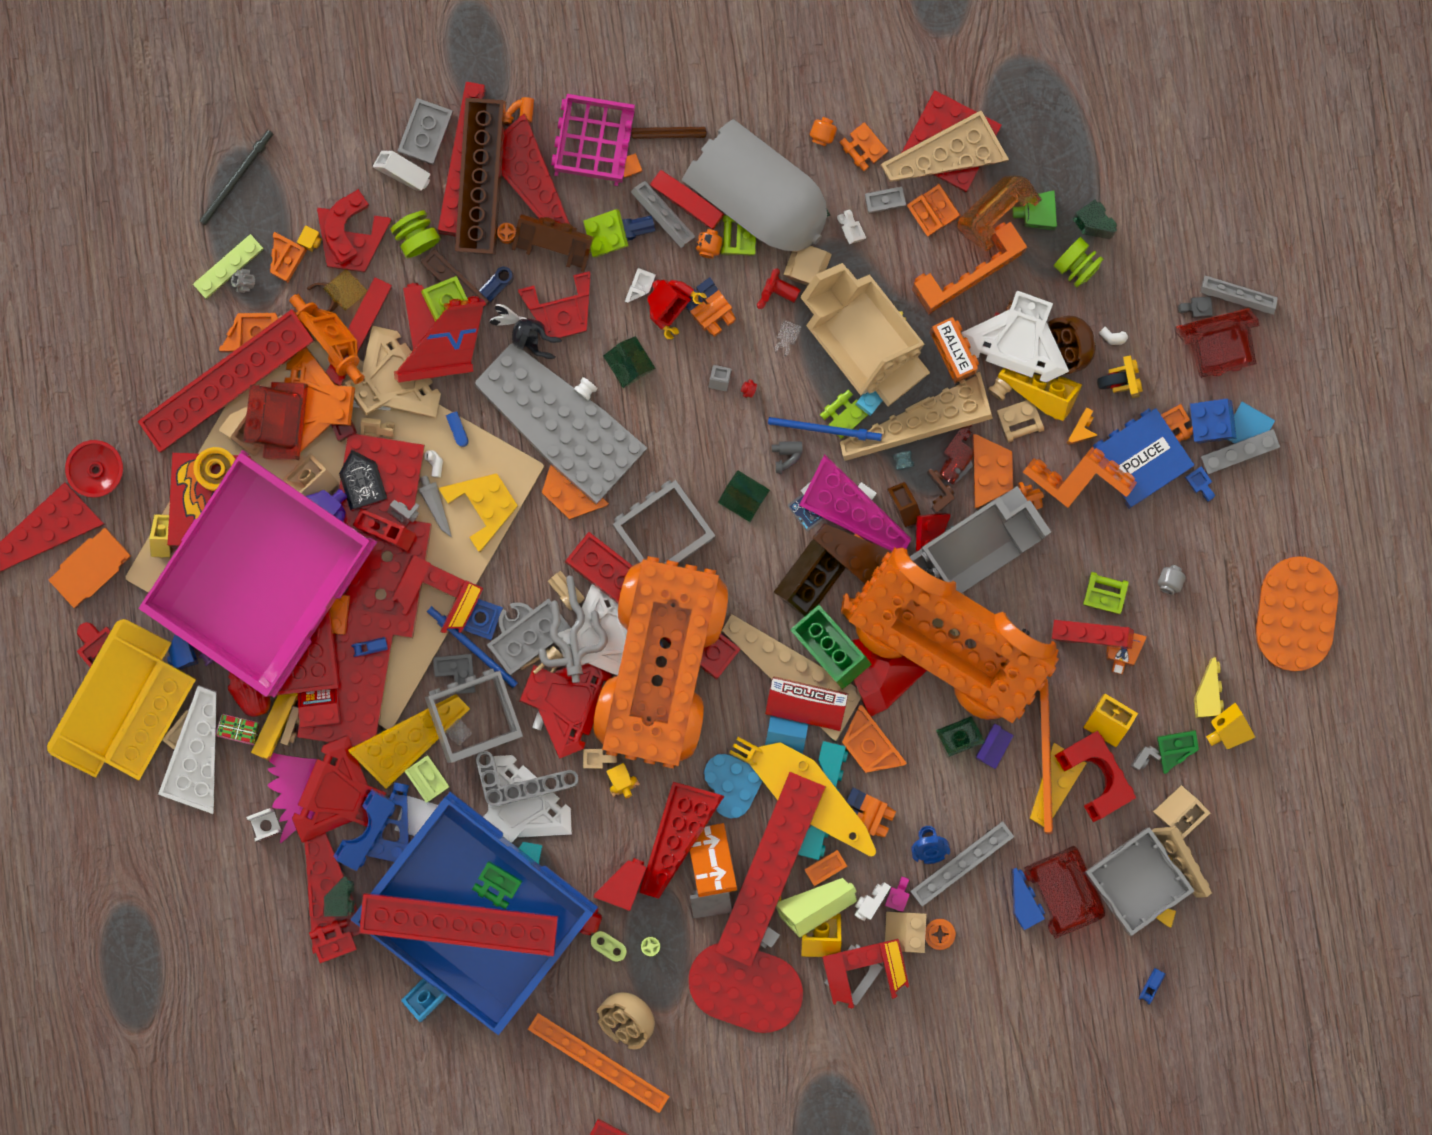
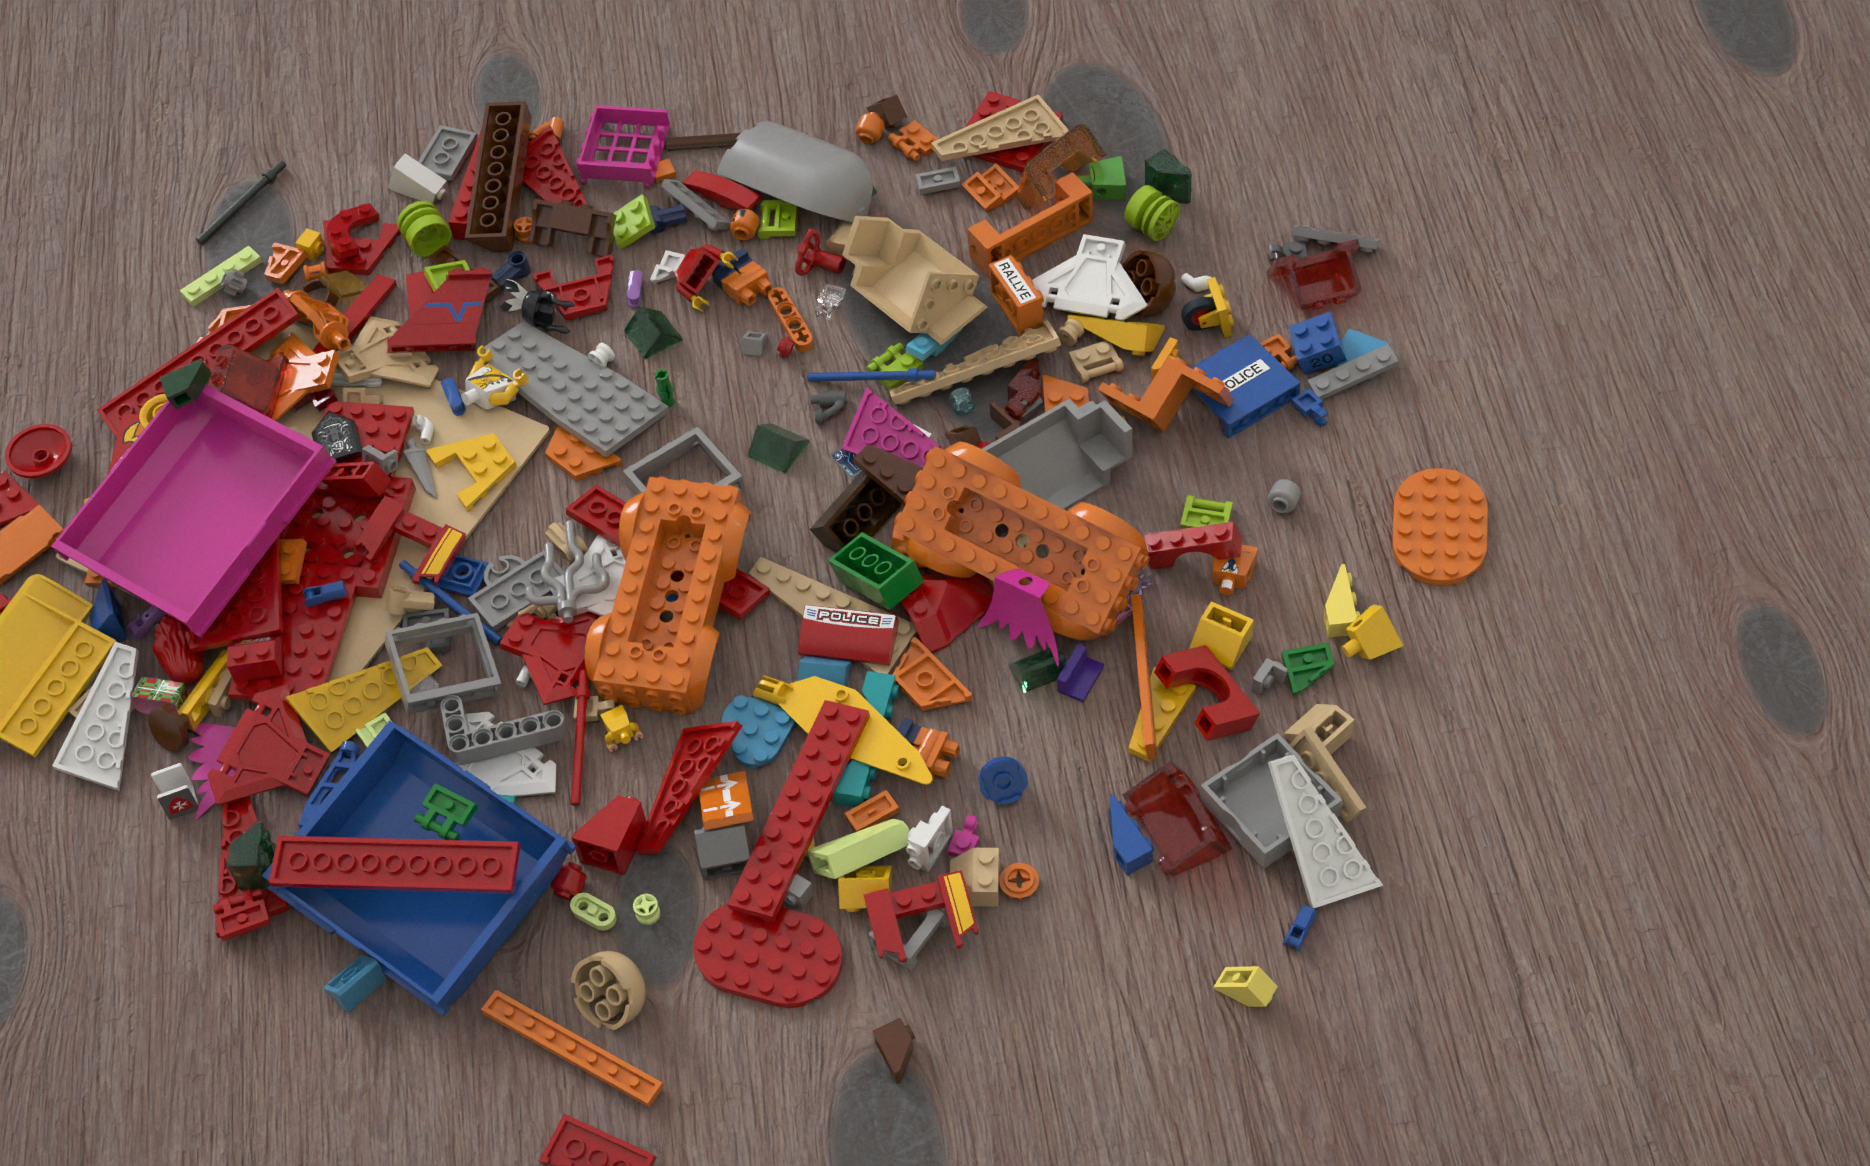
camera: 10 degrees right, 30 degrees down
blue arch [333,789,395,871] -> none
white plate [837,210,866,244] -> none
light grey plate [910,821,1014,907] -> none
none -> reddish brown tile [149,703,189,752]
none -> dark green slope [160,358,212,410]
none -> orange bush [303,261,329,283]
none -> tan piece [386,586,434,615]
none -> torso [461,345,529,409]
none -> red bar [570,670,590,806]
none -> medium lavender bar [627,270,643,308]
none -> green pin [655,369,675,408]
none -> orange beam [768,287,814,352]
none -> reddish brown slope [866,94,907,129]
none -> reddish brown slope [873,1018,915,1084]
none -> dark pink piece [977,568,1059,667]
none -> light yellow slope [1214,966,1278,1007]
none -> white wing [1268,755,1383,909]

